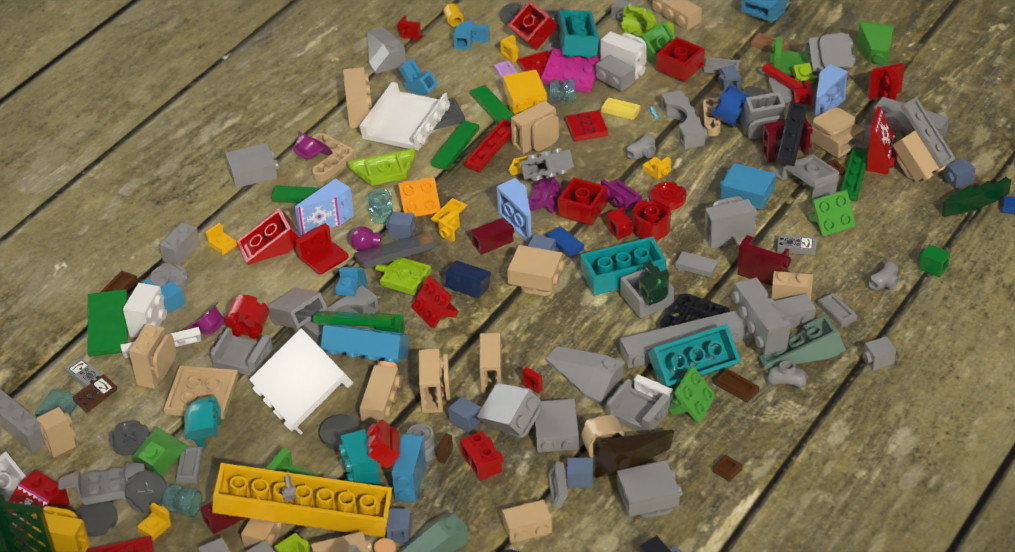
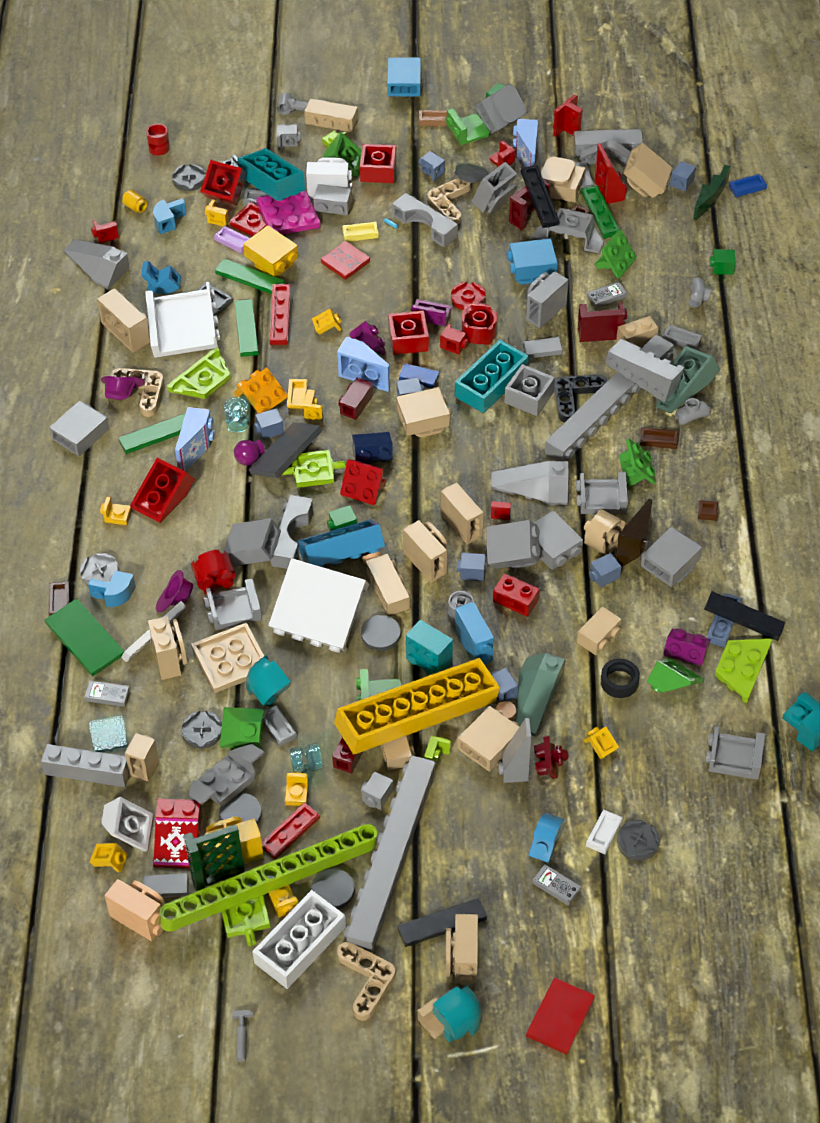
camera: 35 degrees left, 10 degrees up
reddish brown tile [73,374,117,413] -> none
white brick [123,283,167,338] -> none
dark grey tile [125,470,168,513] -> none
light grey brick [159,223,200,265] -> none
light grey hand [282,475,296,502] -> none
red bracket [295,223,349,274] -> none
green tile [313,311,395,327] -> none
dark azure brick [335,267,368,296] -> none
red brick [367,420,400,468] -> none
reddish brown tile [437,433,453,464] -> none
tan brick [511,101,559,154] -> none
light grey brick [520,148,574,181] -> none
light grey tile [548,462,568,509] -> none
clear light blue wheel [550,79,575,102] -> none
lime hair [621,4,657,36] -> none
light grey piece [627,133,656,160] -> none
white plate [634,375,673,406] -> none
clear green brick [639,260,669,306] -> none
yellow bracket [642,156,671,180] -> none
teal brick [648,324,741,388] -> none
light grey tile [704,57,740,74] -> none
blue brick [712,85,751,127] -> none
red axle [762,63,804,91] -> none
light grey tile [768,78,793,103] -> none
lime bracket [792,62,817,86] -> none
bright green slope [857,20,894,66] -> none
light grey brick [862,337,896,370] -> none
light grey tile [900,97,956,169] -> none

